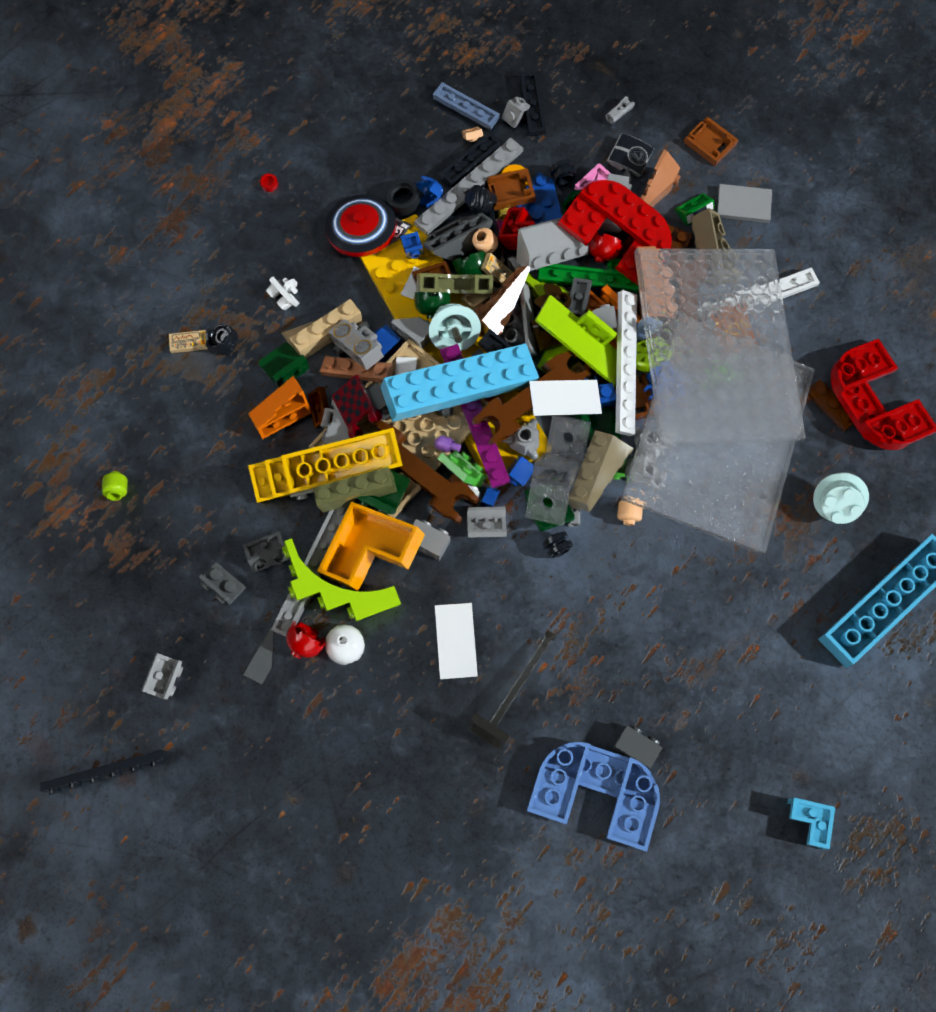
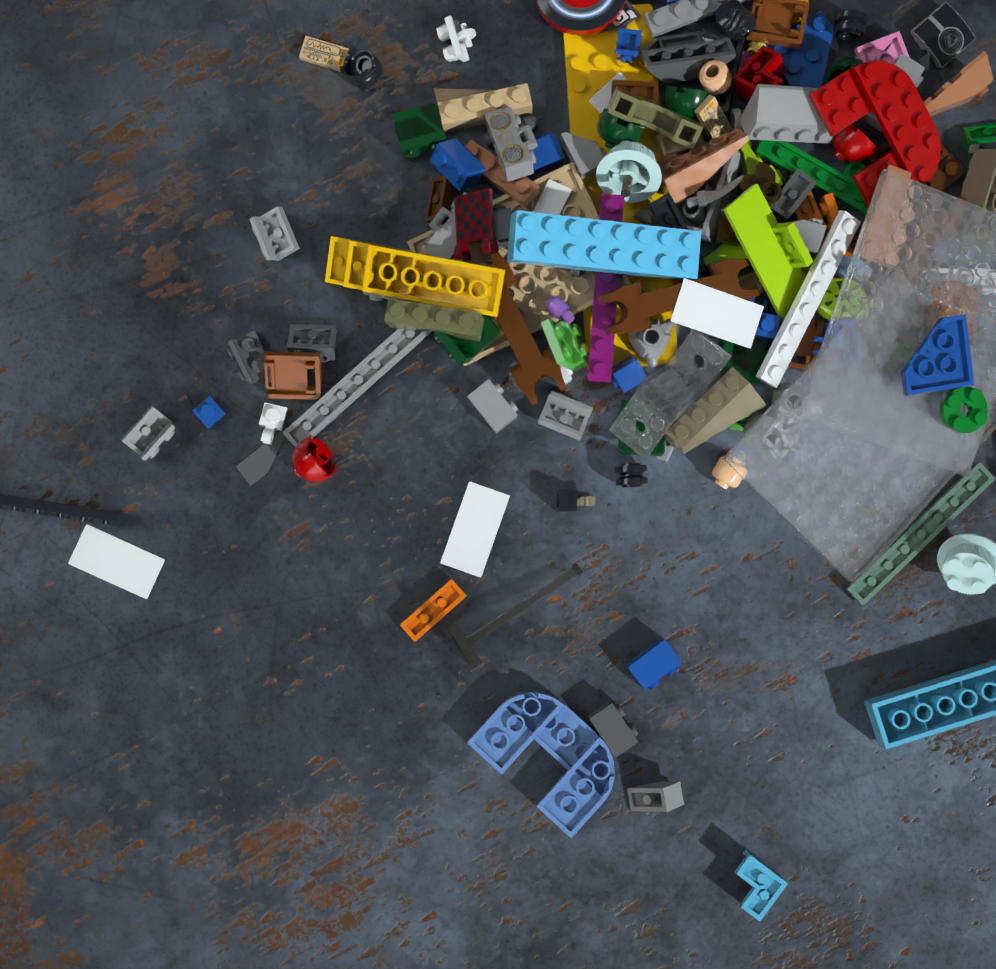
camera: 25 degrees right, 15 degrees up
lime head [102,471,128,501] -> none
orange wedge [248,376,312,439] -> none
lime arch [282,538,401,622] -> none
light orange piece [317,501,425,591] -> none
white cylinder [325,624,365,665] -> none
blue piece [481,486,501,507] -> none
none -> white sticker [68,524,165,599]
none -> blue plate [192,396,226,428]
none -> light grey bracket [249,206,300,261]
none -> white plate [259,402,288,445]
none -> dark orange container [264,351,322,400]
none -> orange plate [400,579,467,642]
none -> blue brick [429,138,486,191]
none -> black piece [557,490,595,512]
none -> blue brick [626,638,682,690]
none -> light grey slope [627,781,684,812]
none -> light grey bar [687,175,744,208]
none -> sand green plate [845,462,996,606]
none -> blue plate [901,314,975,396]
none -> green plate [939,386,988,433]

